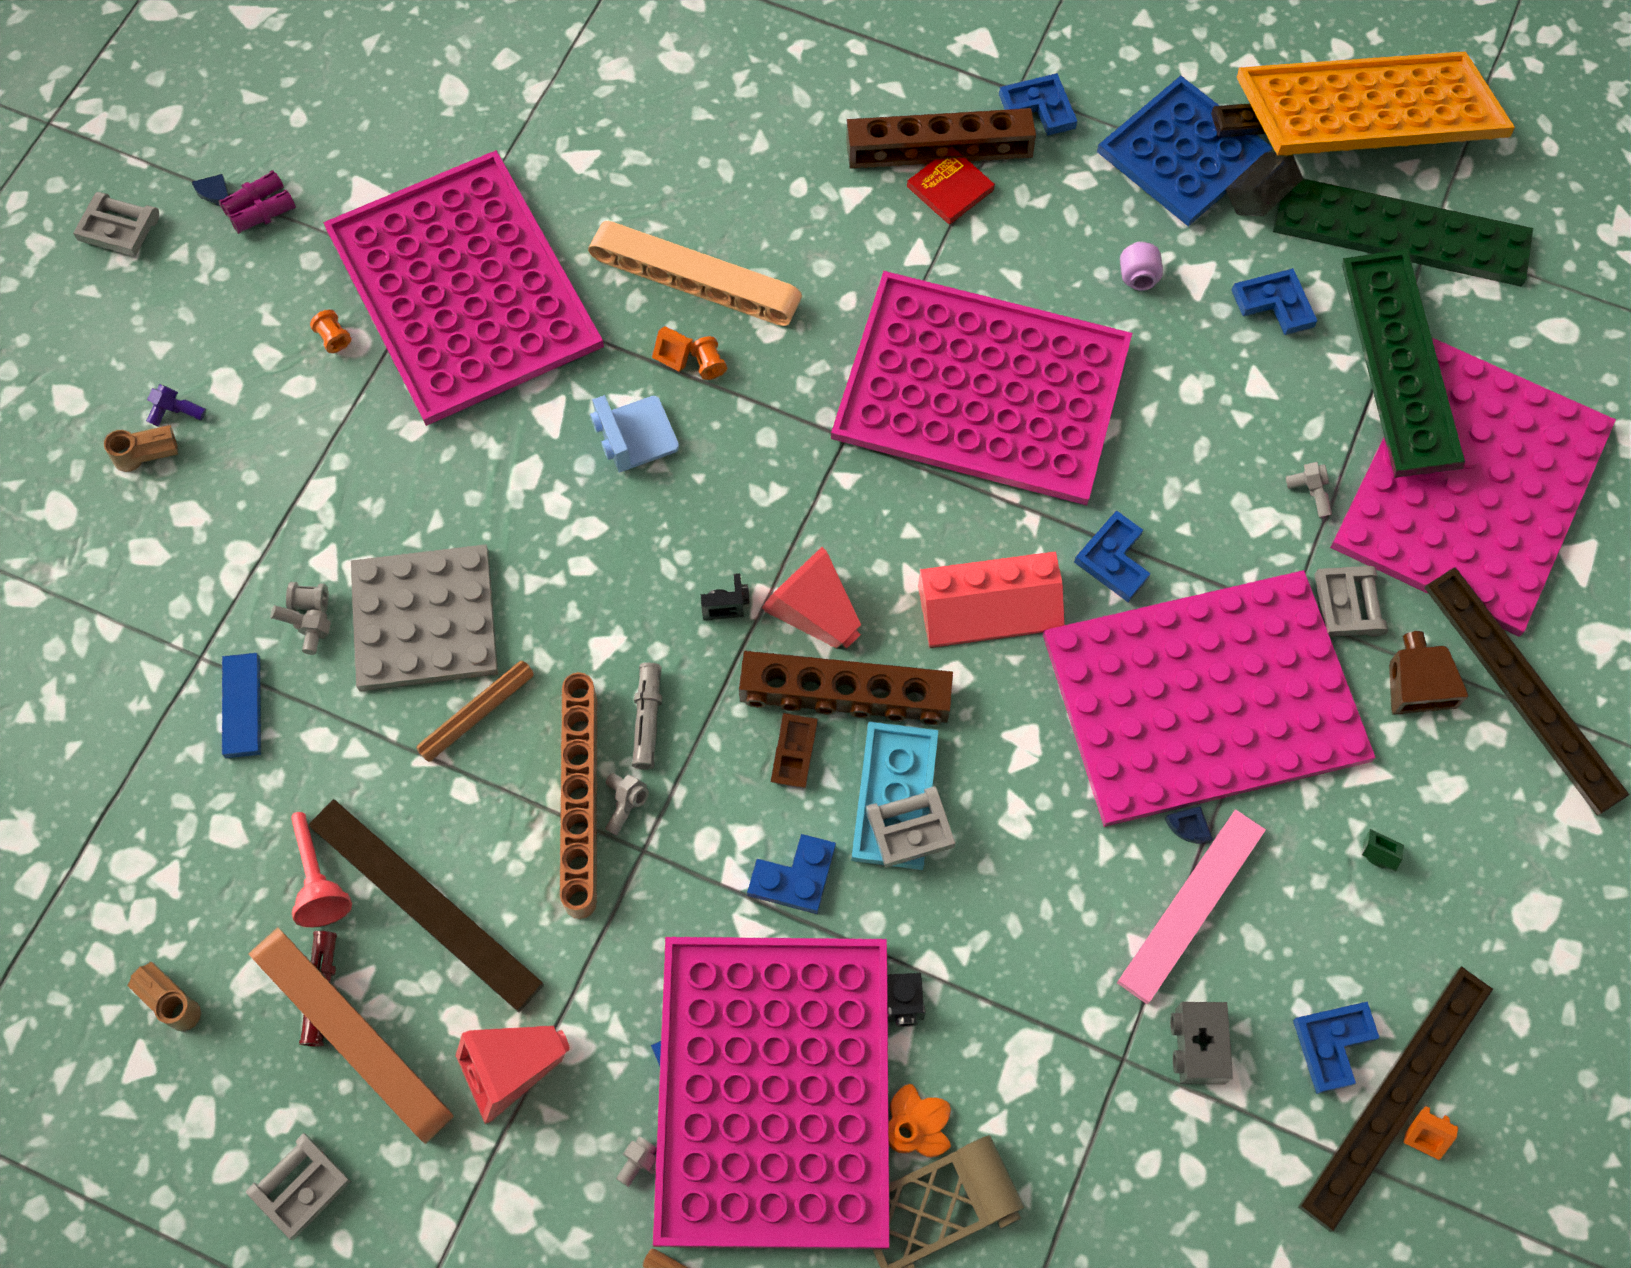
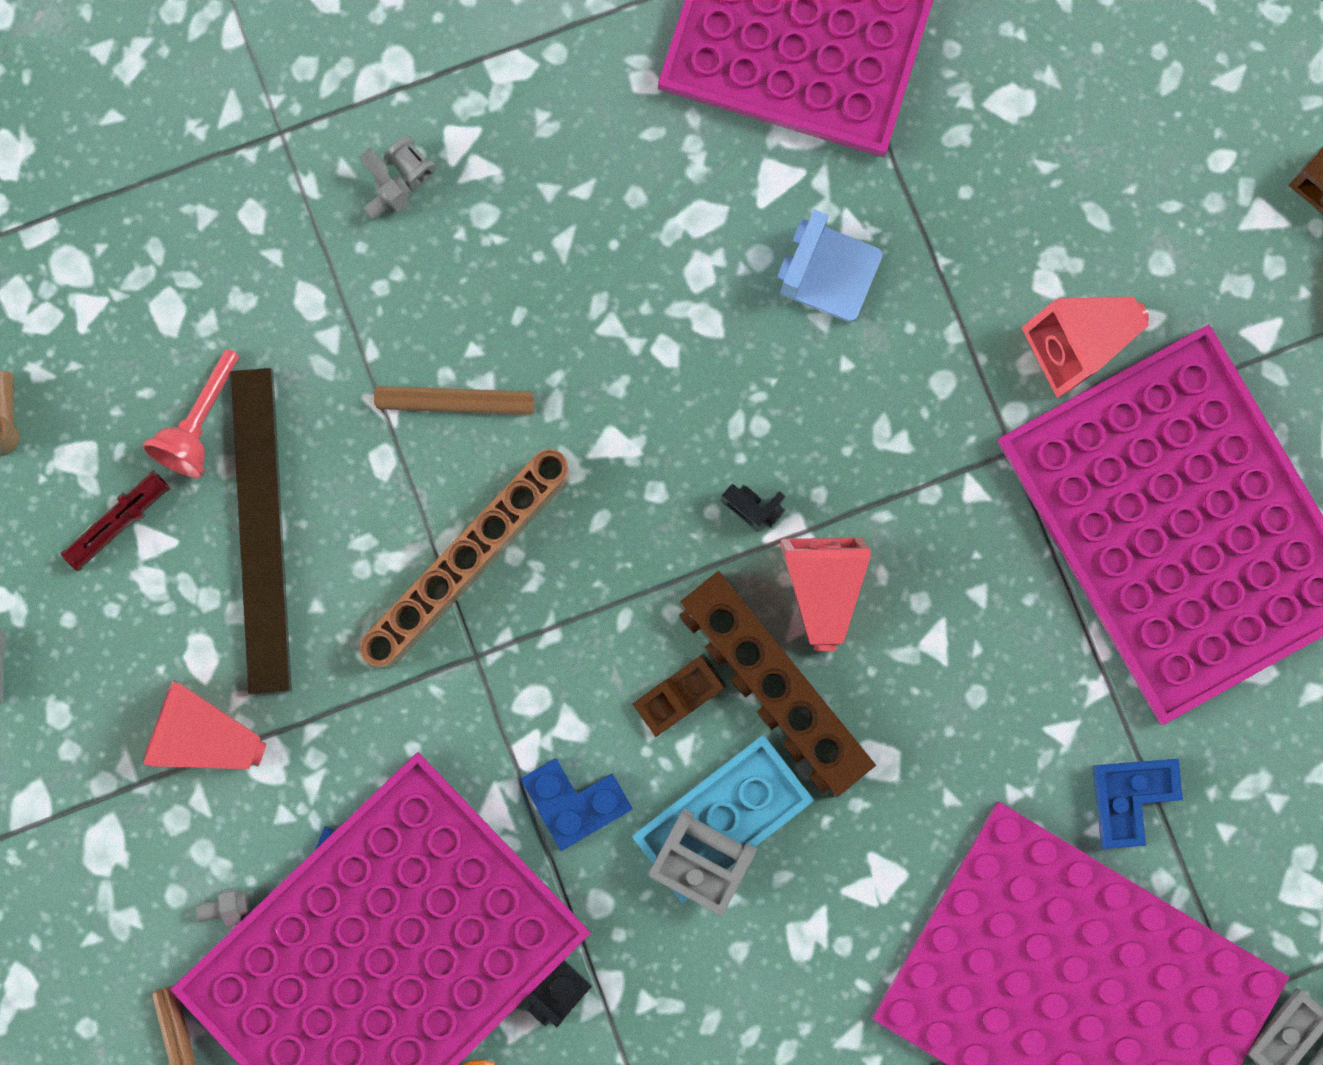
camera: 45 degrees right, 15 degrees up
blue tile [222,653,261,758] -> none
nougat beam [248,927,454,1144] -> none
light grey plate [350,544,498,692] -> none
light nougat beam [588,221,802,326] -> none
light grey piece [605,773,649,835] -> none
light grey pin [632,663,662,770] -> none
orange tile [652,326,693,372] -> none
orange bush [690,336,728,380] -> none
coral slope [918,551,1065,648] -> none
none -> coral slope [1021,297,1149,398]

